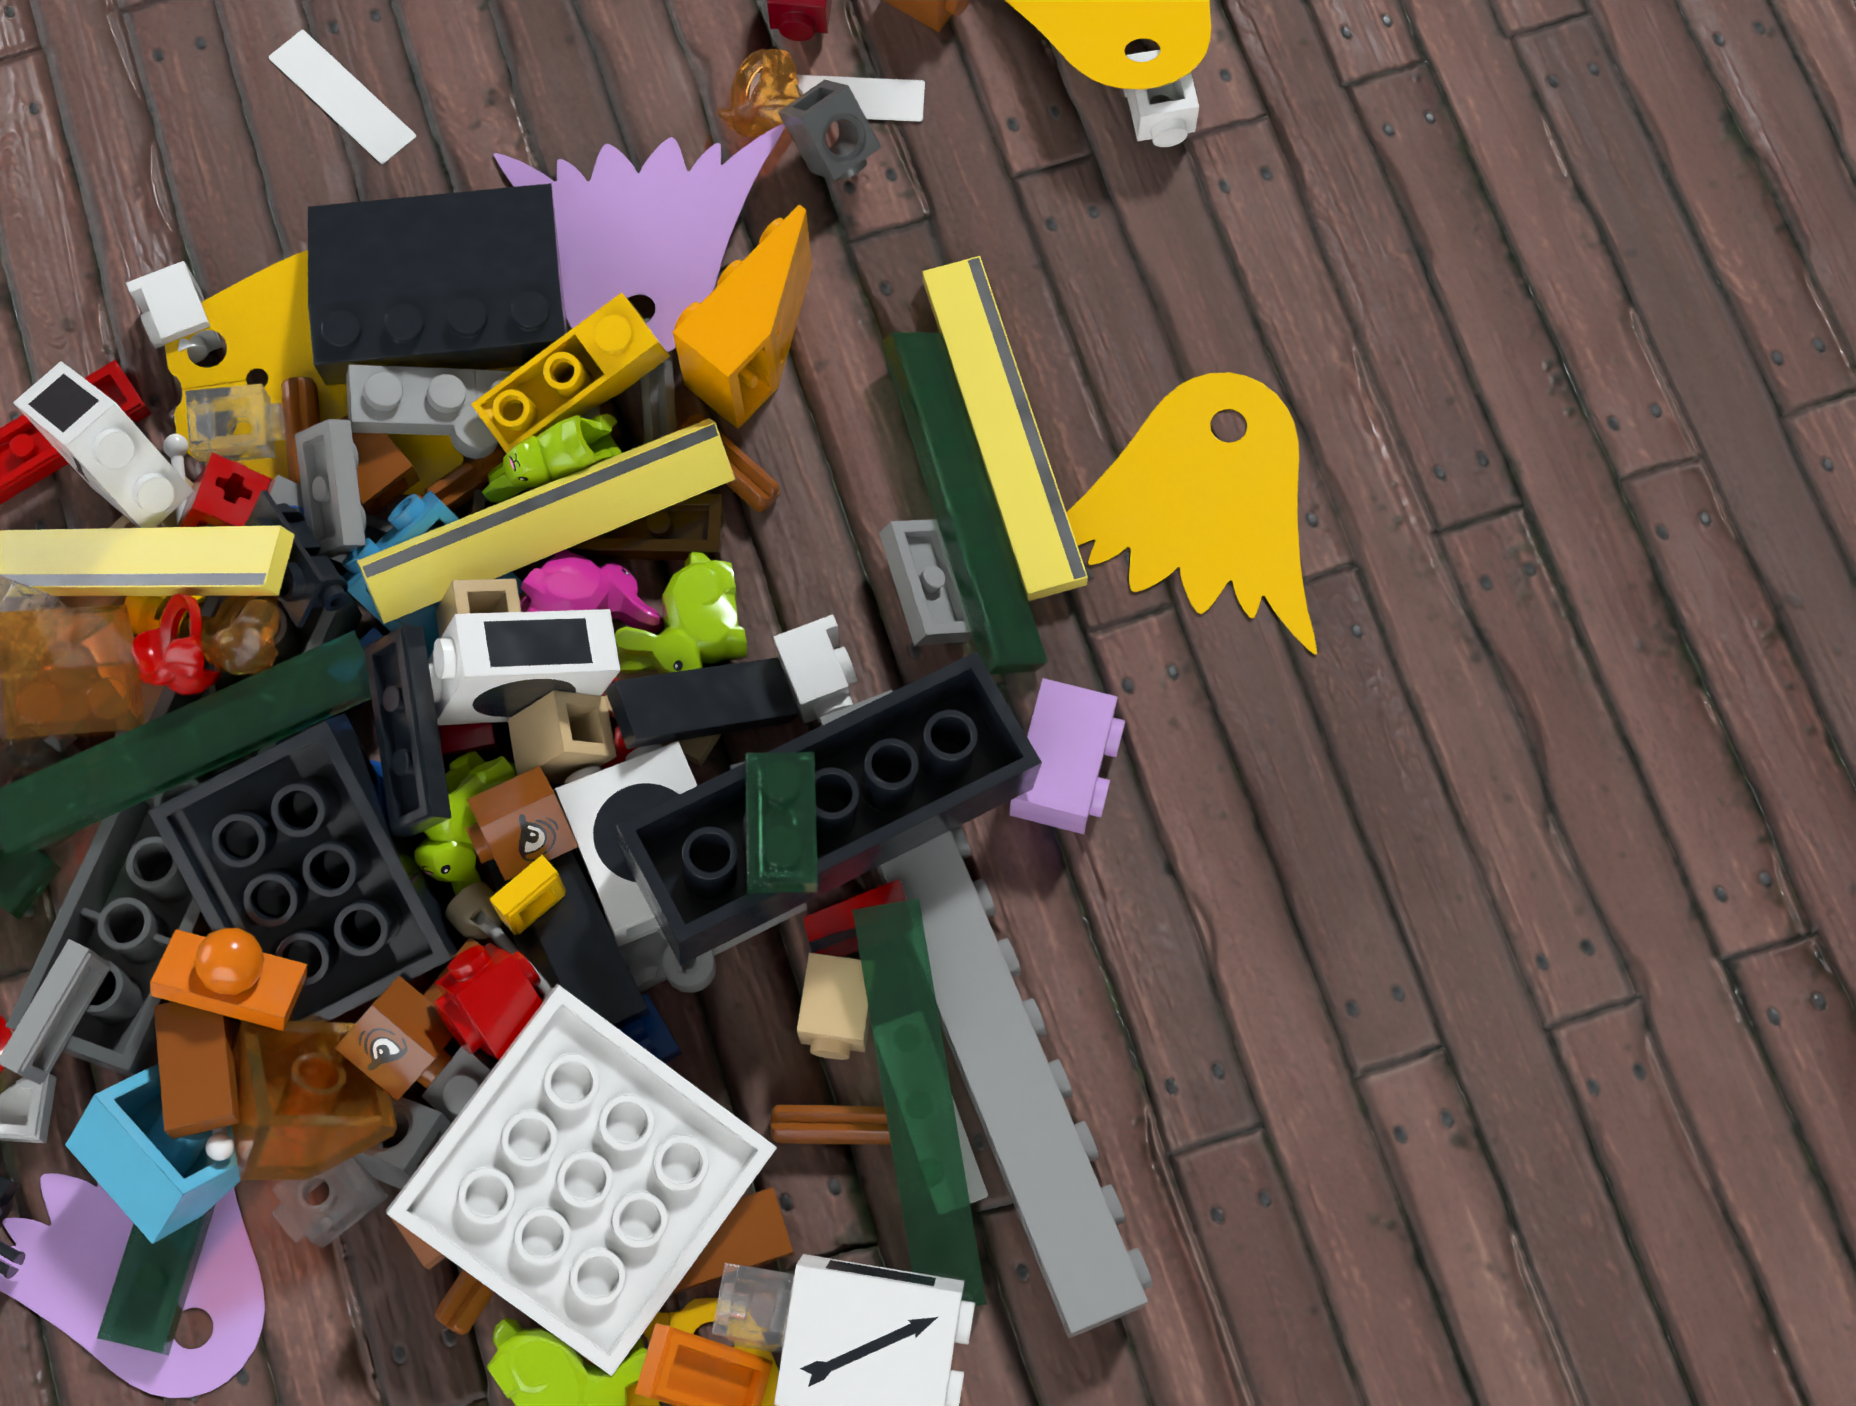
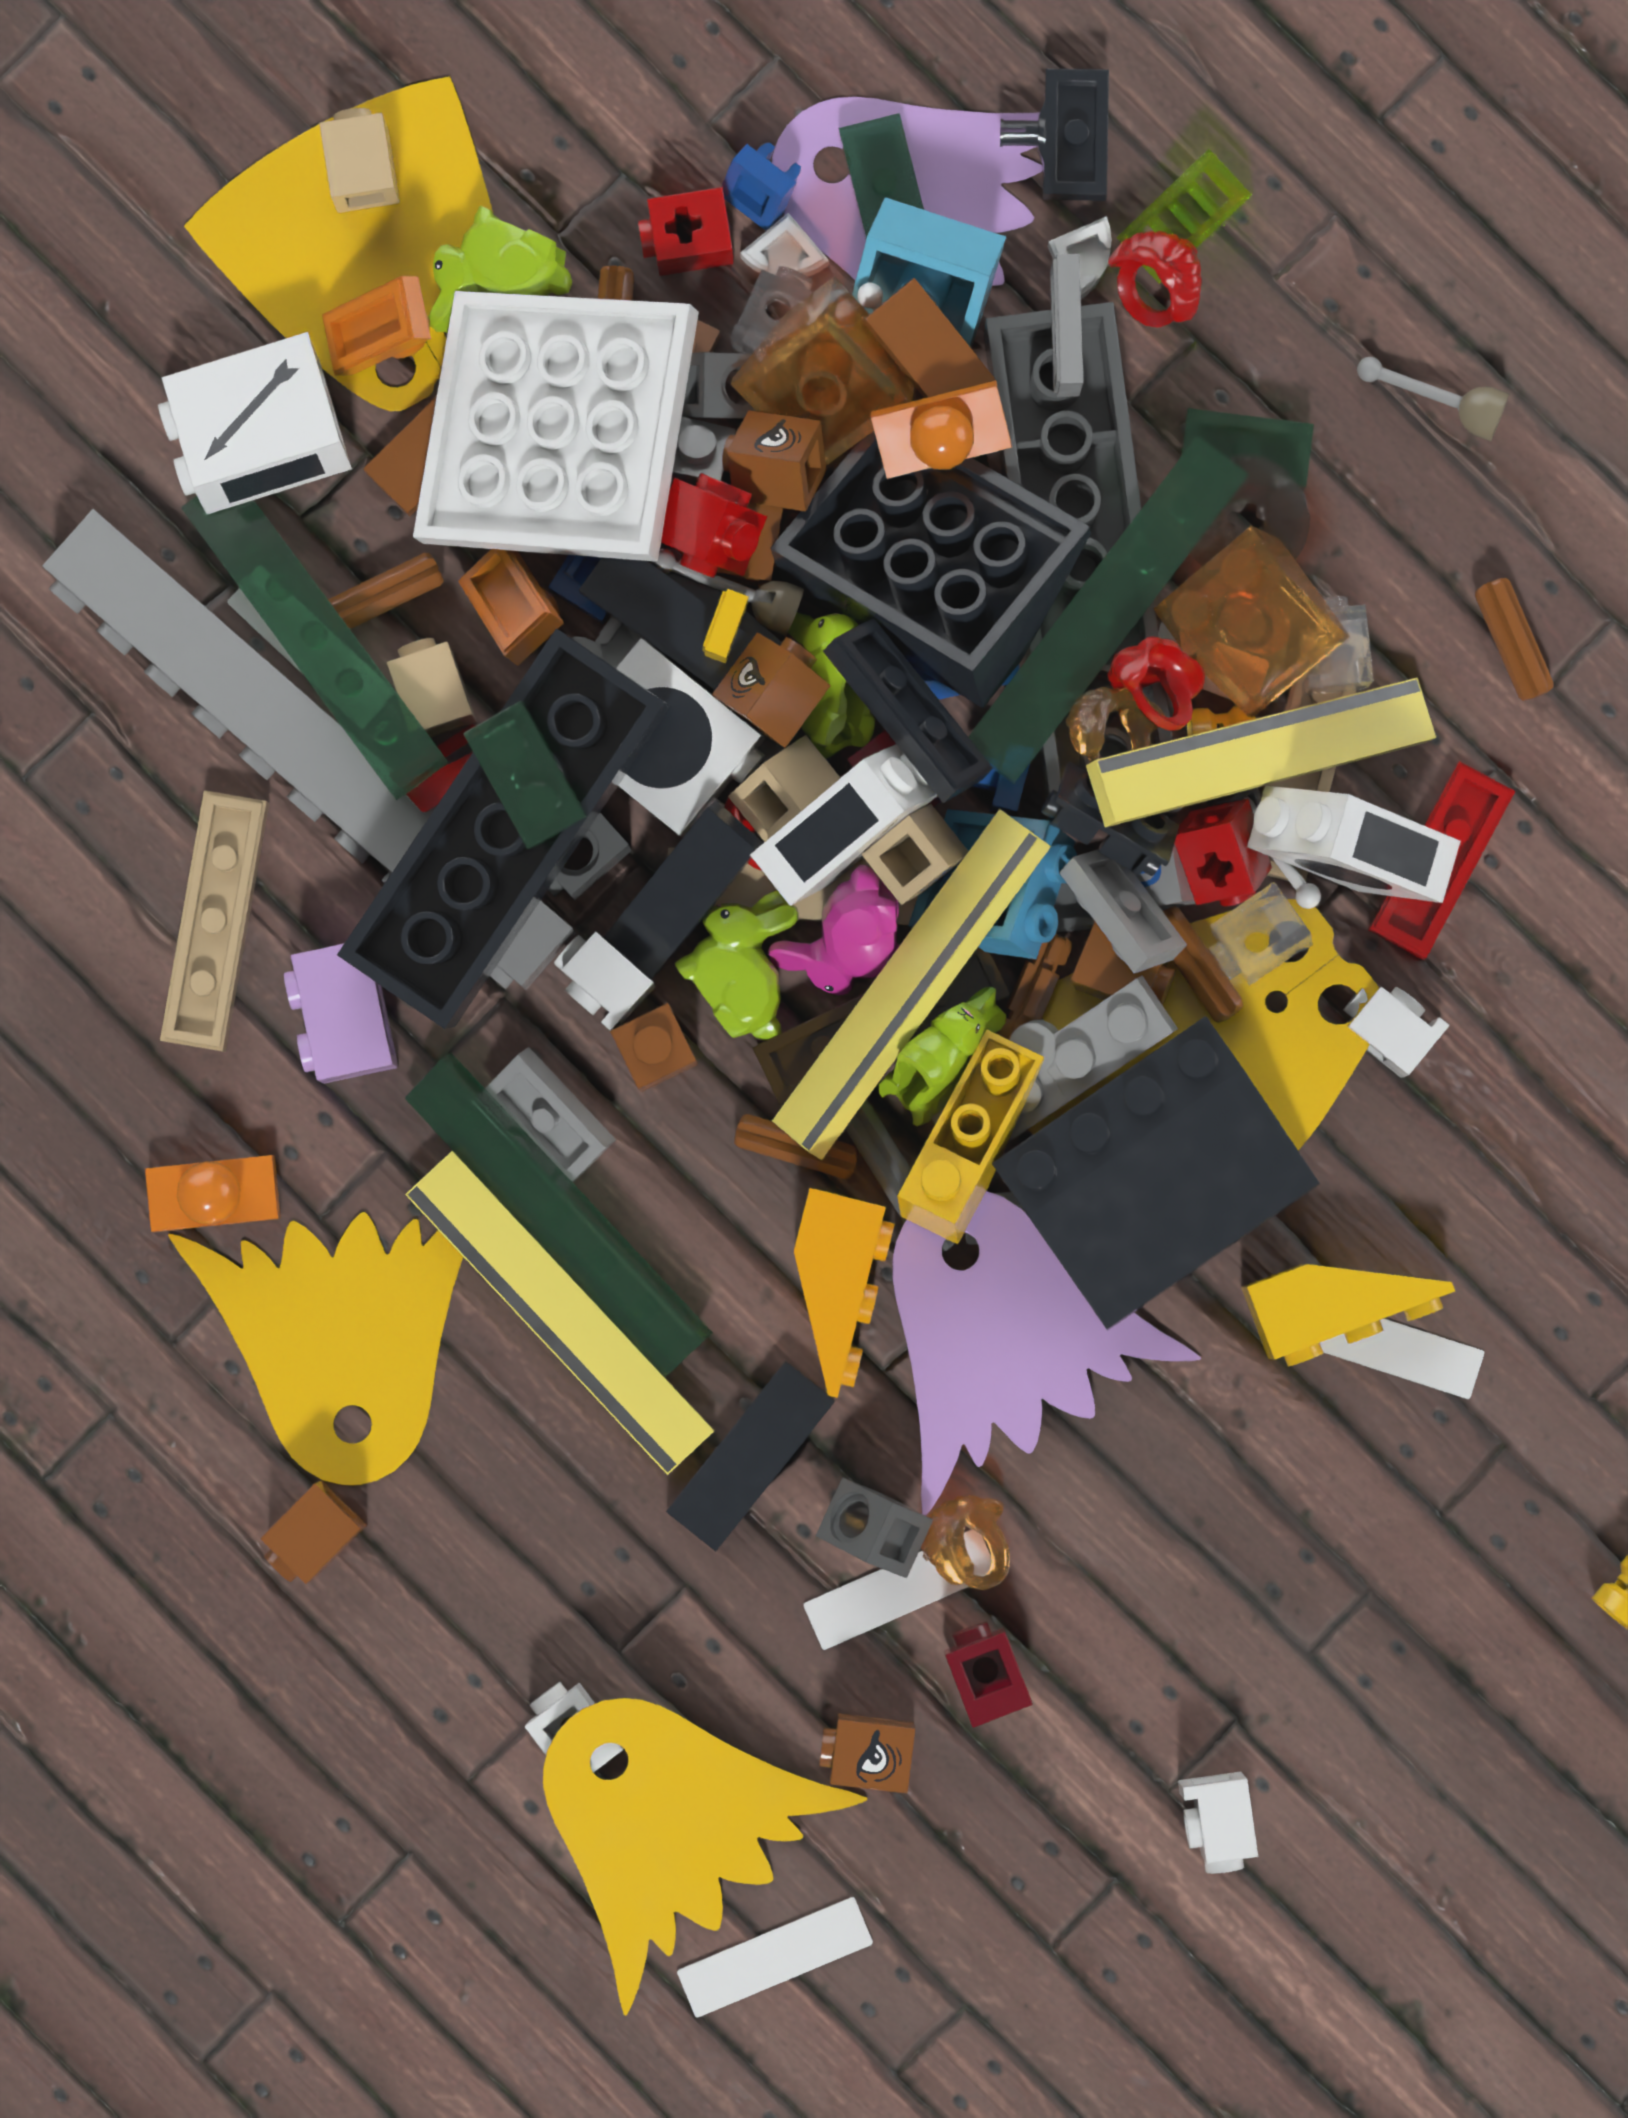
camera: 155 degrees right, 15 degrees up
clear brick [712,1263,794,1354] -> none
none -> orange tile [145,1155,281,1232]
none -> tan tile [160,790,269,1052]
none -> dark orange brick [260,1481,367,1584]
none -> orange tile [458,549,564,666]
none -> dark orange brick [610,1003,698,1093]
none -> red brick [638,187,734,276]
none -> black tile [666,1361,836,1552]
none -> blue tile [721,142,801,231]
none -> white tile [740,213,829,280]
none -> yellow slope [1241,1264,1455,1367]

